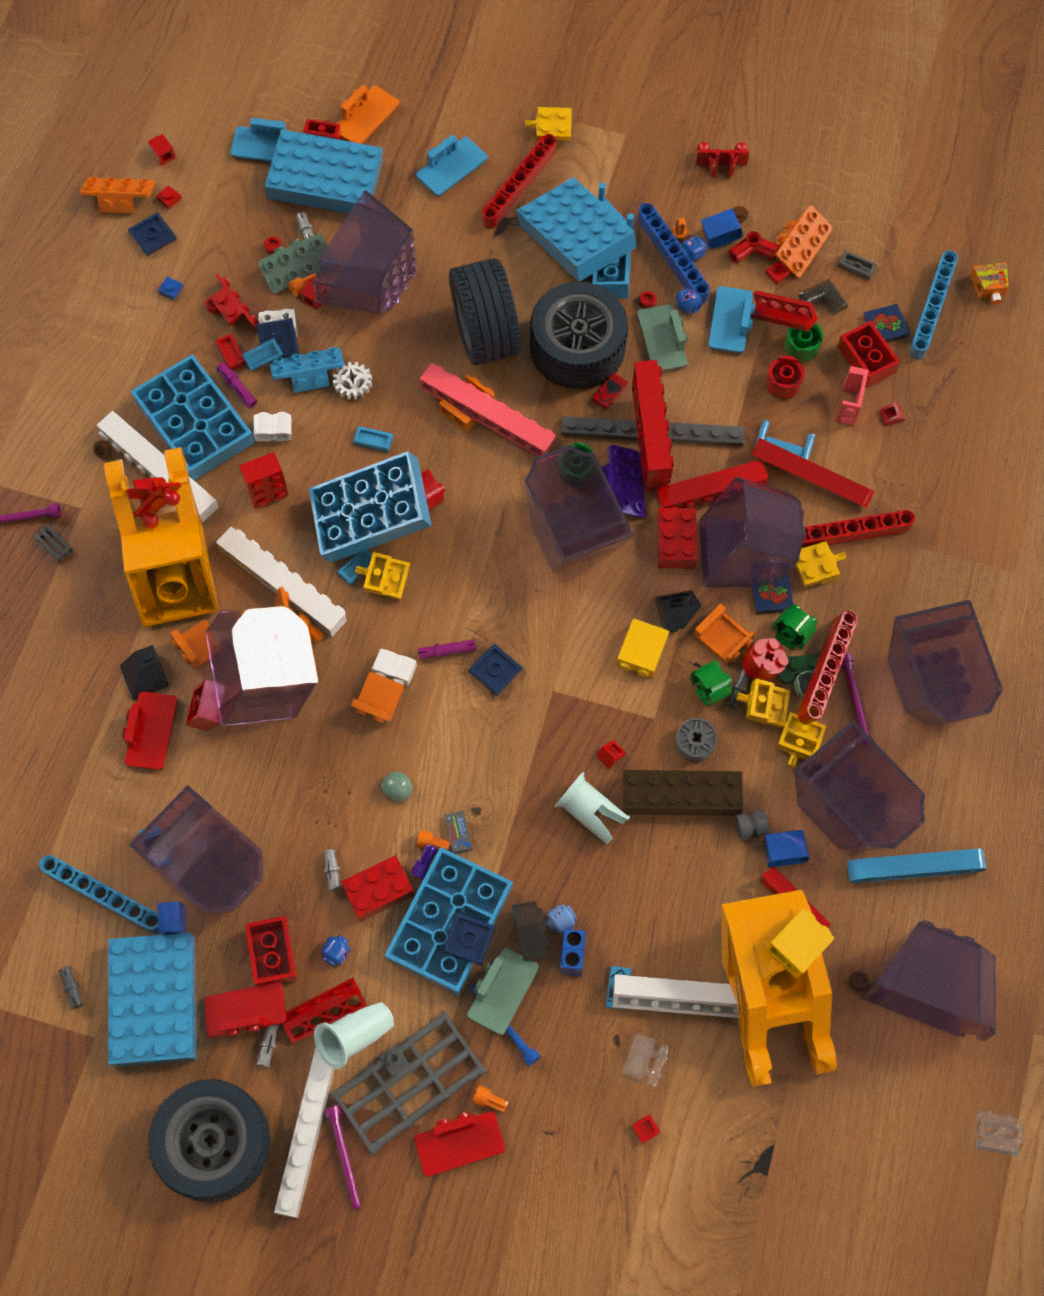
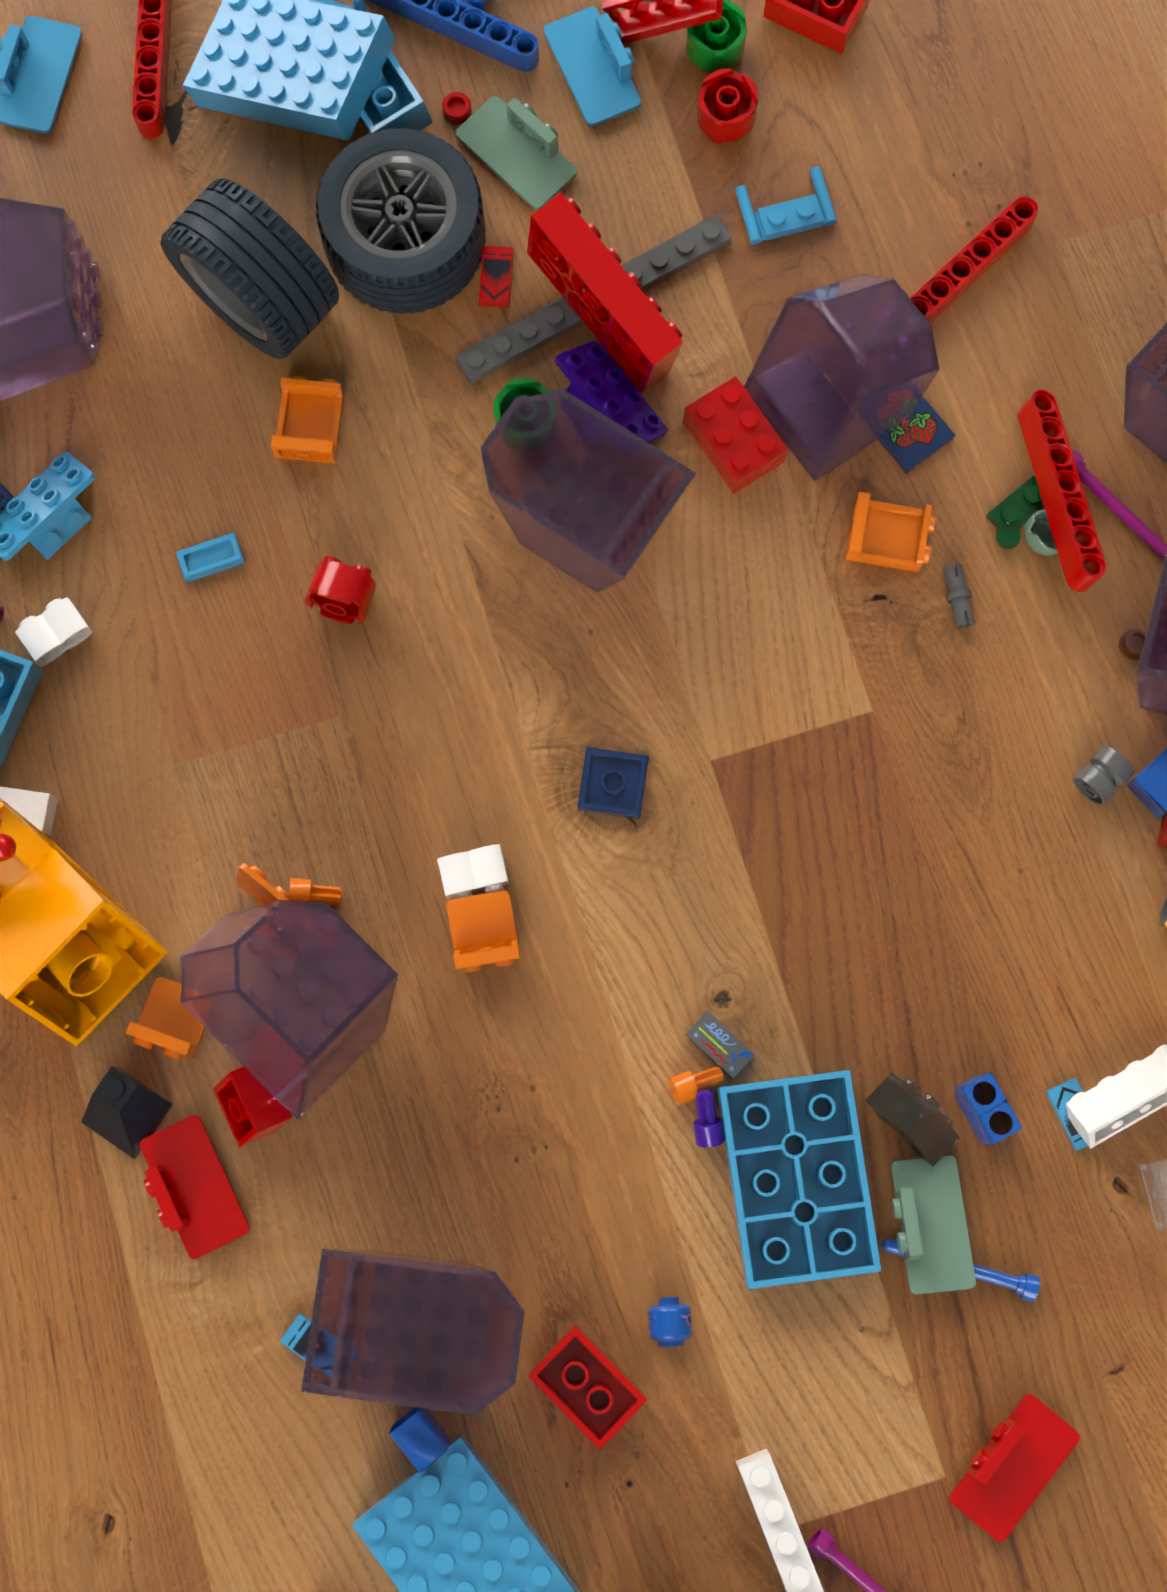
camera: 30 degrees left, 10 degrees up
dark azure beam [39,855,159,934] -> none
red bracket [204,982,287,1038] -> none
white brick [216,527,347,637] -> none
red brick [239,452,289,509] -> none
light grey pin [256,1025,279,1068] -> none
red fence [282,978,367,1044] -> none
dark azure brick [309,451,432,562] -> none
light aqua piece [314,1002,394,1069] -> none
light grey pin [323,850,342,892] -> none
dark grey door [331,1010,487,1155] -> none
white gear [333,362,373,400] -> none
dark azure tile [337,550,372,586] -> none
red brick [341,855,414,922] -> none
yellow plate [355,552,411,600] -> none
sand green hair [381,771,413,803] -> none
magenta pin [417,639,476,660] -> none
coral brick [419,363,556,460] -> none
dark blue tile [443,913,496,966] -> none
orange piece [471,1084,507,1112] -> none
medium blue head [545,904,577,934] -> none
light aqua piece [554,772,630,845] -> none
red slope [596,740,626,769] -> none
yellow brick [617,618,669,678] -> none
dark brown brick [622,770,743,816] -> none
red brick [655,459,769,508] -> none
black slope [655,590,701,632] -> none
blue head [675,288,703,315] -> none
dark grey wheel [675,718,717,762] -> none
green brick [690,660,732,706] -> none
yellow plate [736,679,790,728] -> none
red brick [742,638,788,682] -> none
red beam [751,437,875,508] -> none
green brick [771,604,817,650] -> none
yellow plate [776,712,827,768] -> none
yellow plate [790,541,846,587] -> none
coral panel [836,366,869,425] -> none
red slope [880,402,906,426] -> none

